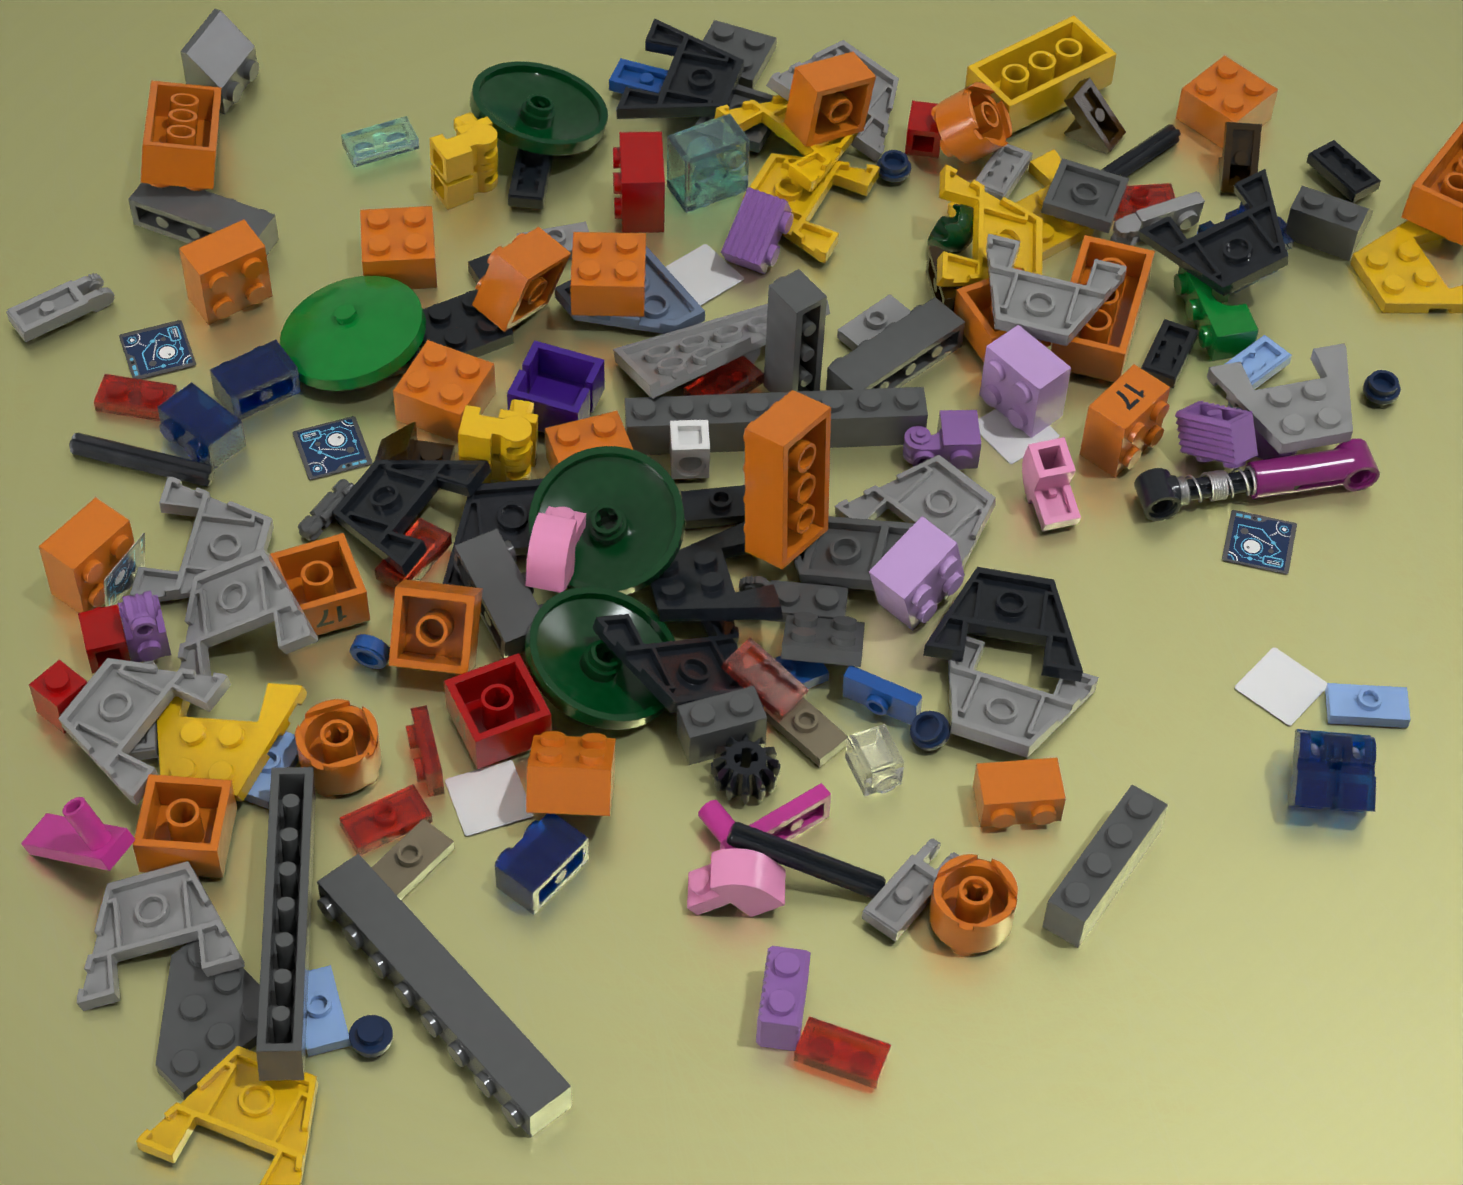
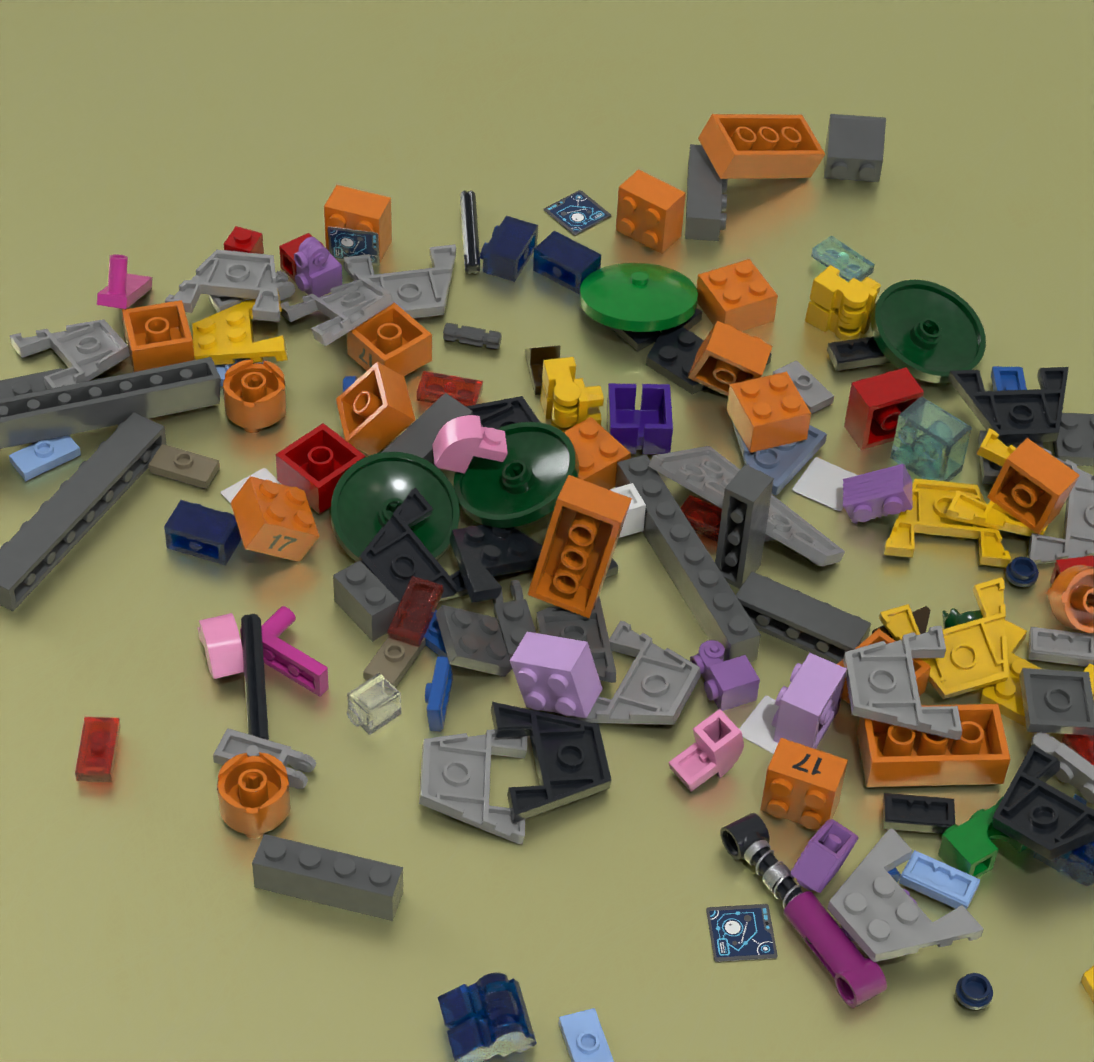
camera: 70 degrees right, 5 degrees down
light grey hinge [6,273,115,343] -> none
clear red plate [94,374,179,422] -> none
sticker [292,416,372,480] -> none
black wing [332,460,491,577] -> none
clear red plate [339,784,433,855] -> none
dark blue plate [349,1015,393,1058] -> none
orange brick [393,340,496,443] -> none
clear red plate [405,705,444,797] -> none
black gear [711,733,780,805] -> none
medium lavender brick [756,946,811,1051] -> none
light grey plate [837,294,911,350] -> none
dark blue plate [910,711,950,751] -> none
orange brick [973,757,1066,828] -> none
white sticker [1235,647,1327,726] -> none

